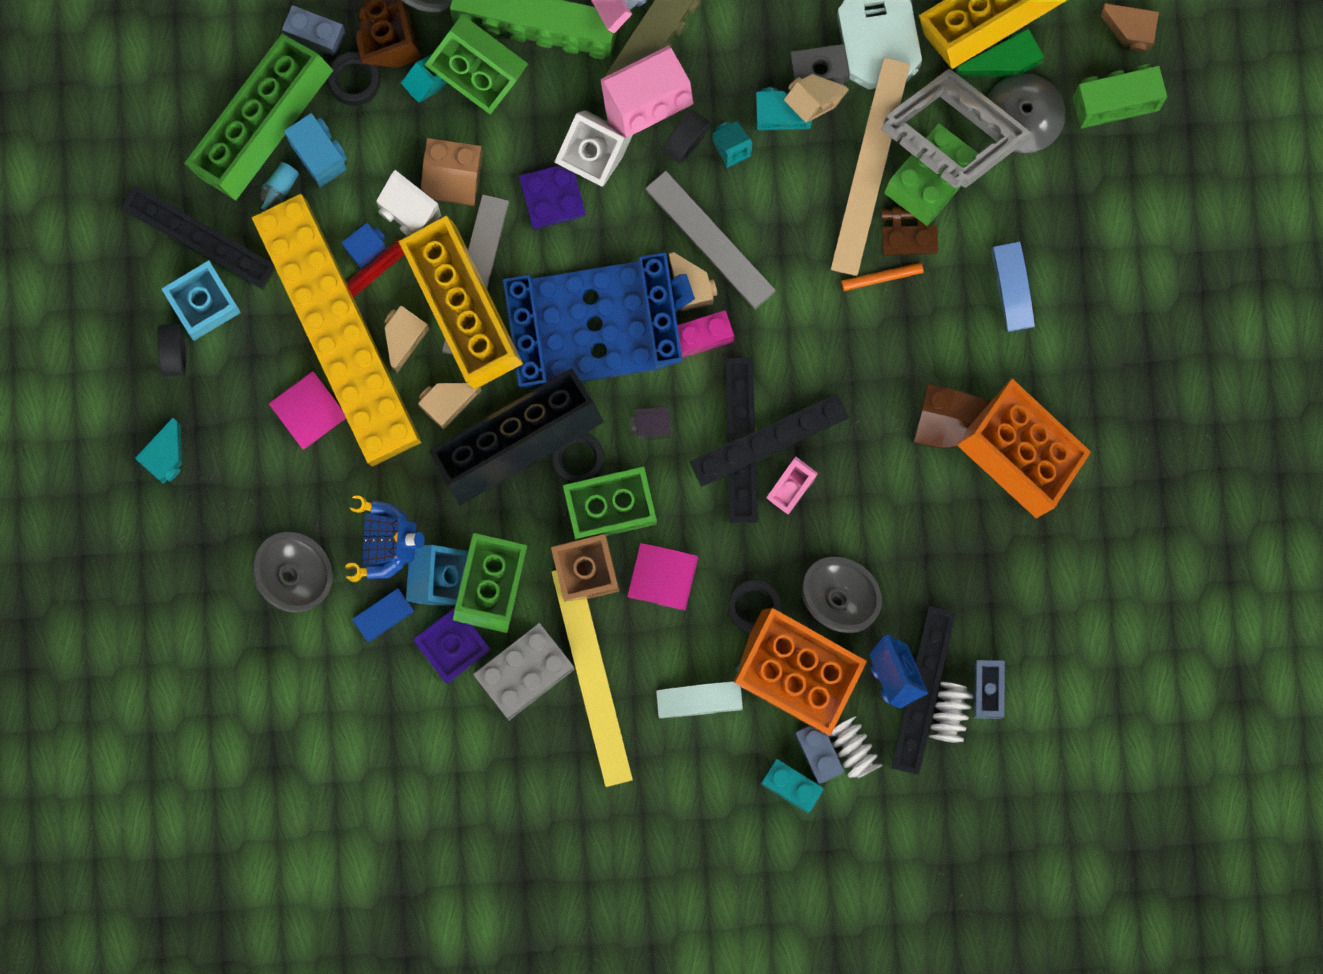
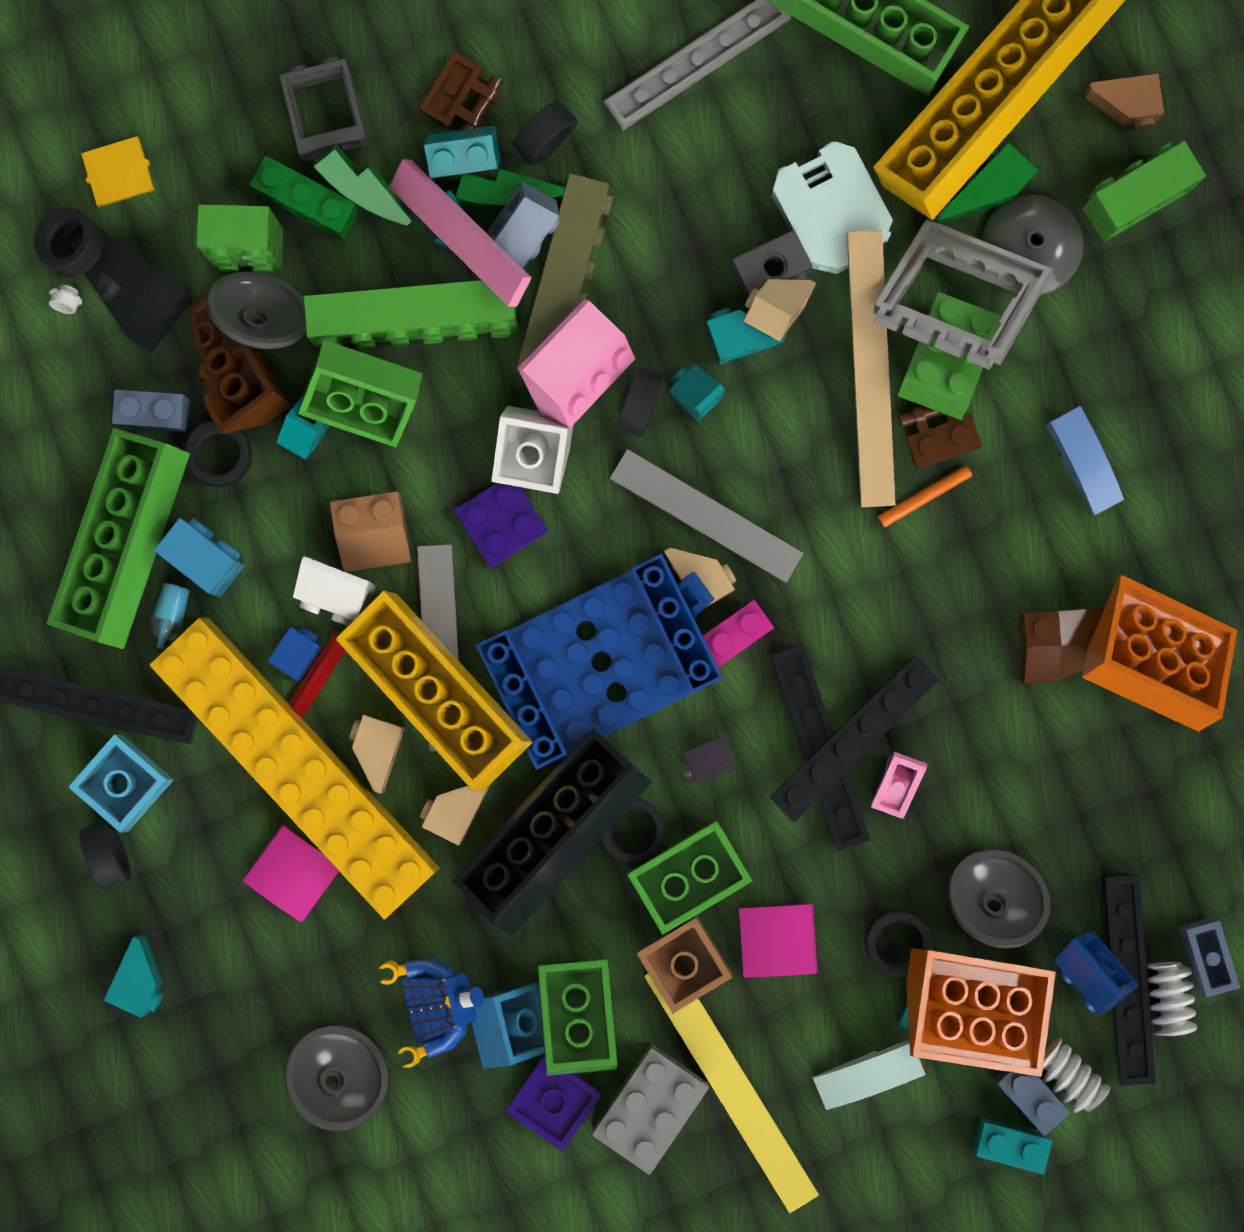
camera: 15 degrees left, 5 degrees up
blue tile [352,588,414,643] -> none

